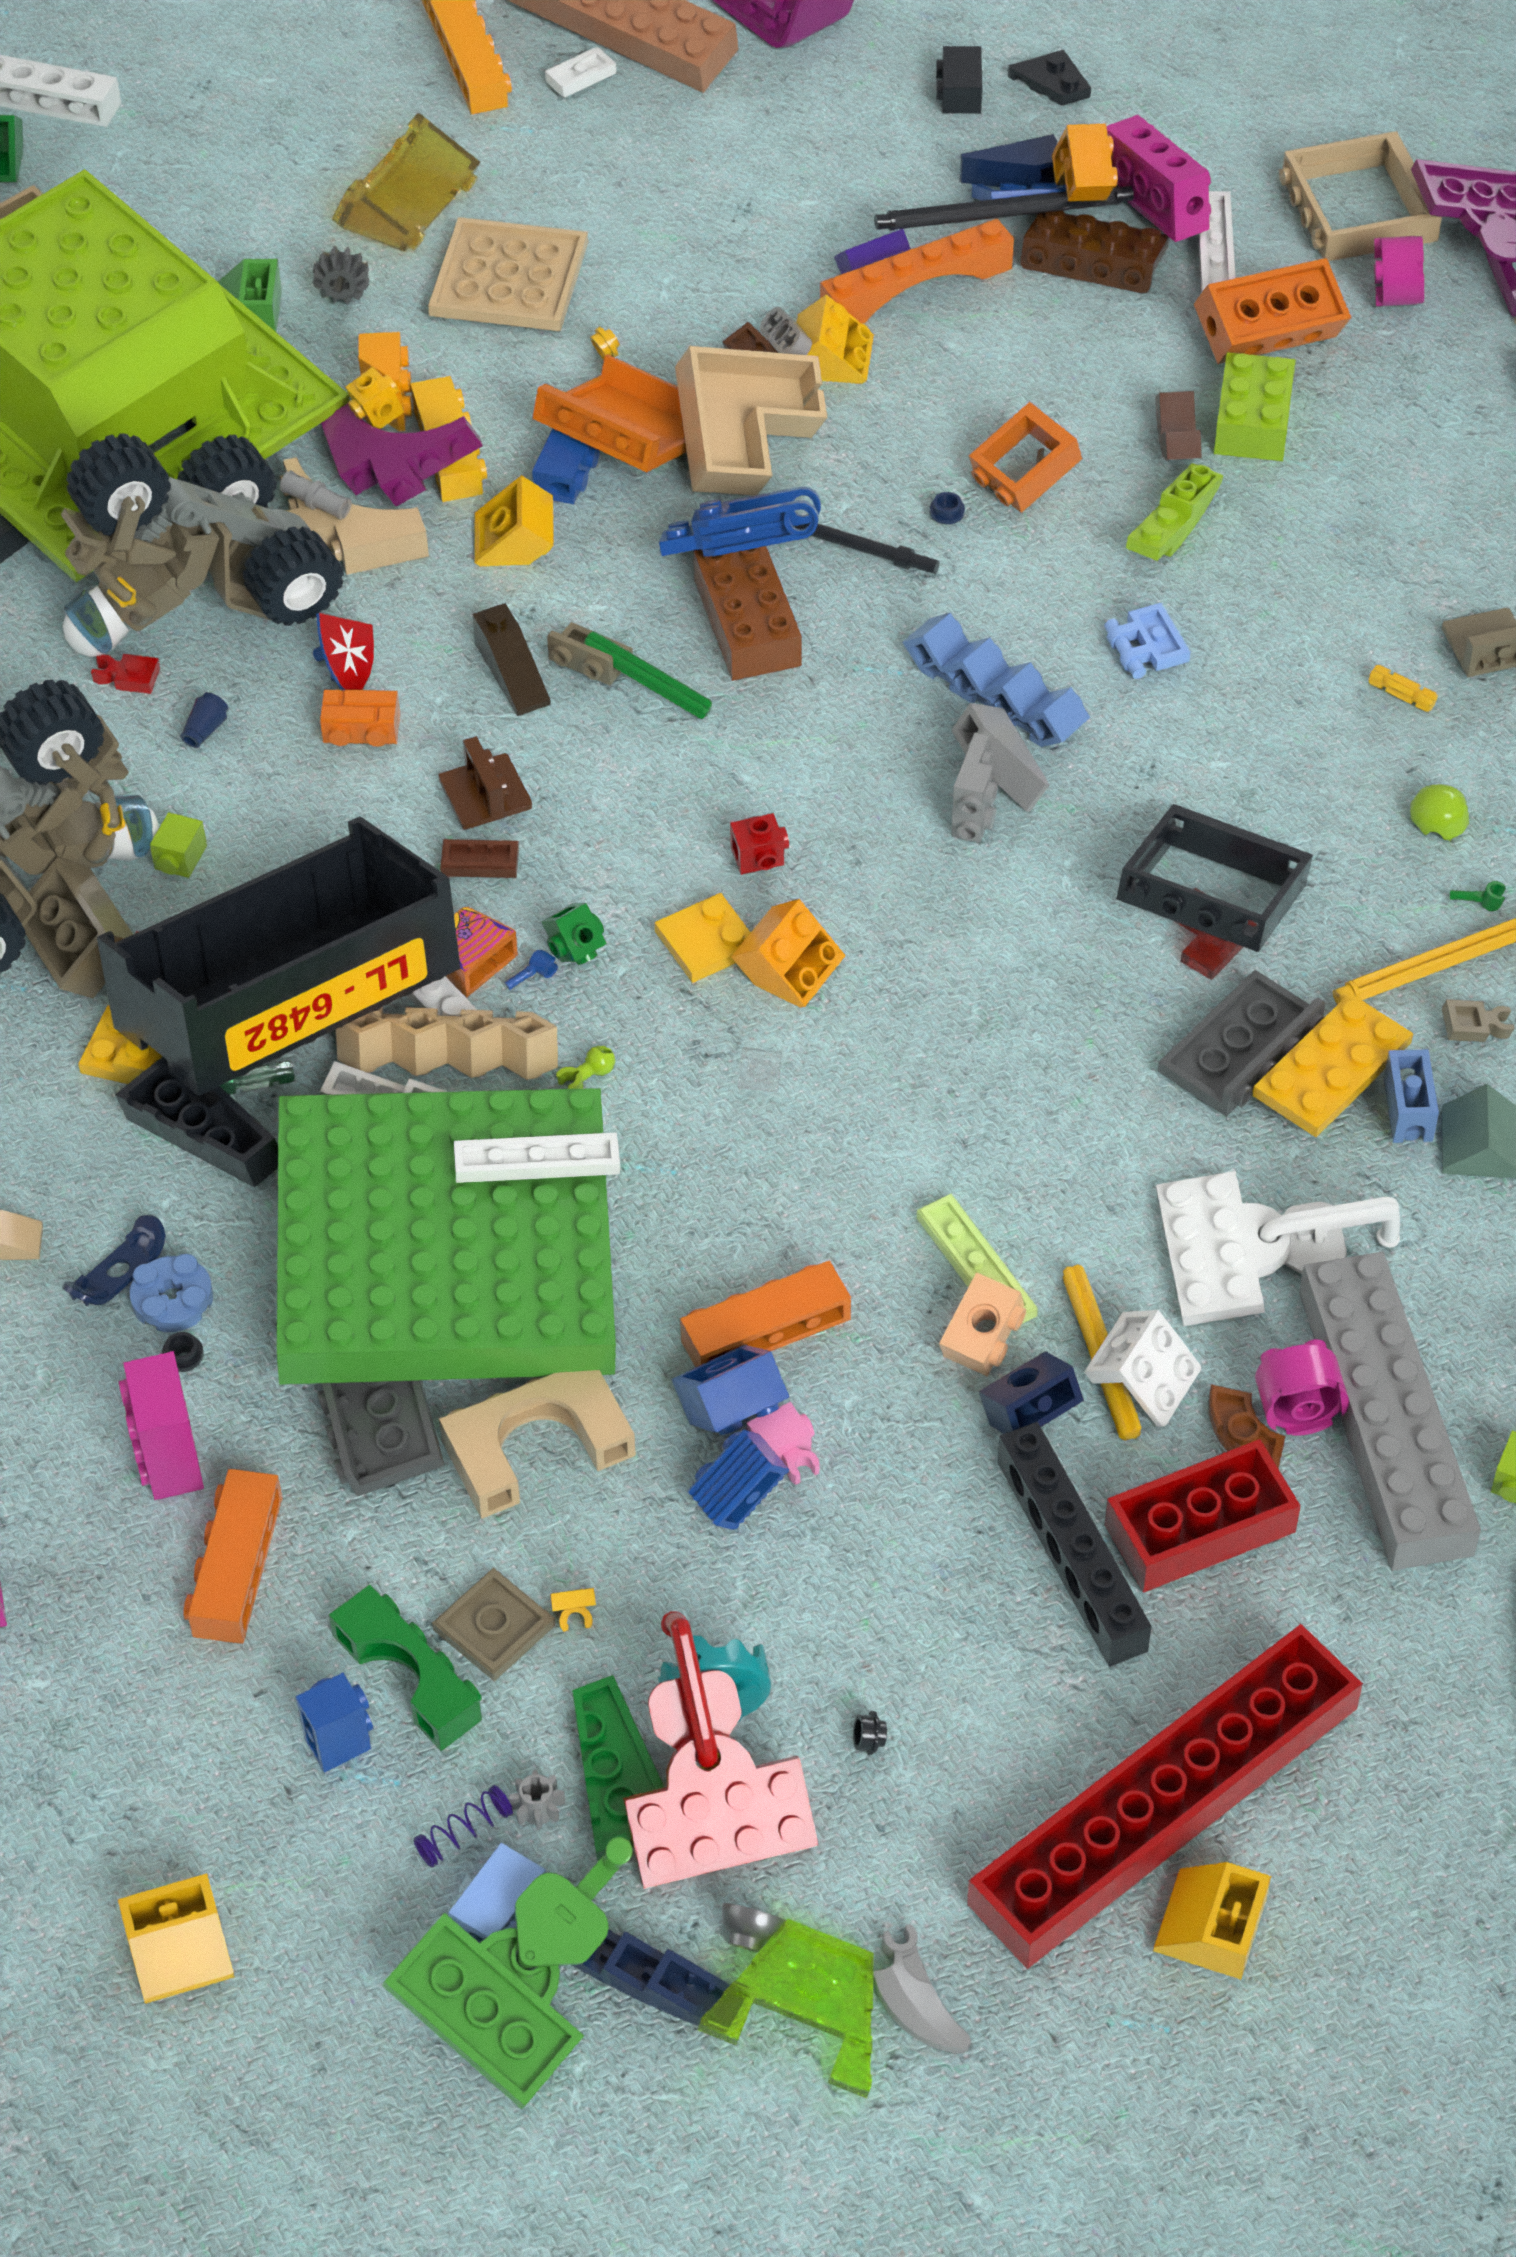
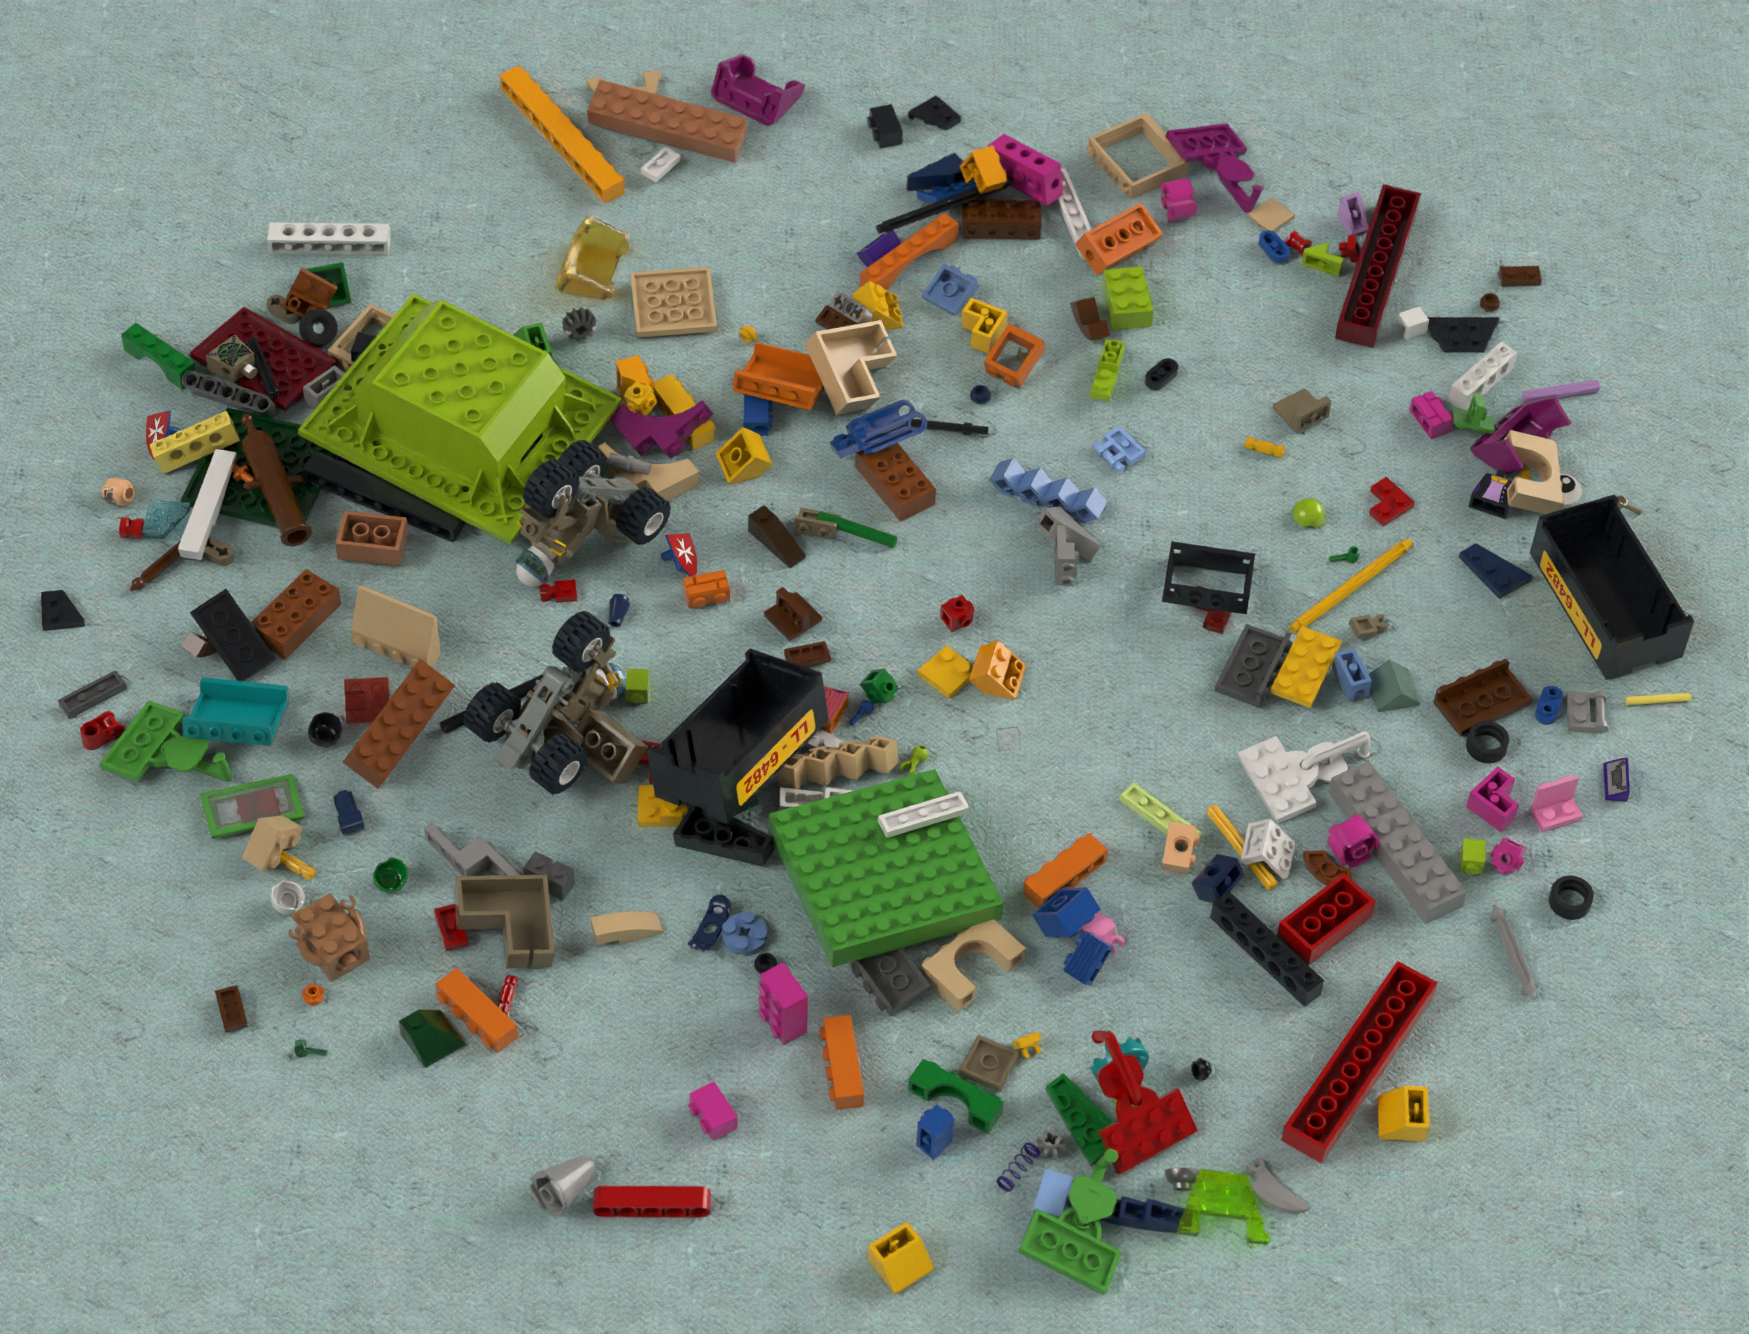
camera: 20 degrees left, 0 degrees up
none -> medium blue plate [922,263,979,316]
none -> yellow brick [961,298,1008,354]
none -> black plate [1144,358,1178,390]

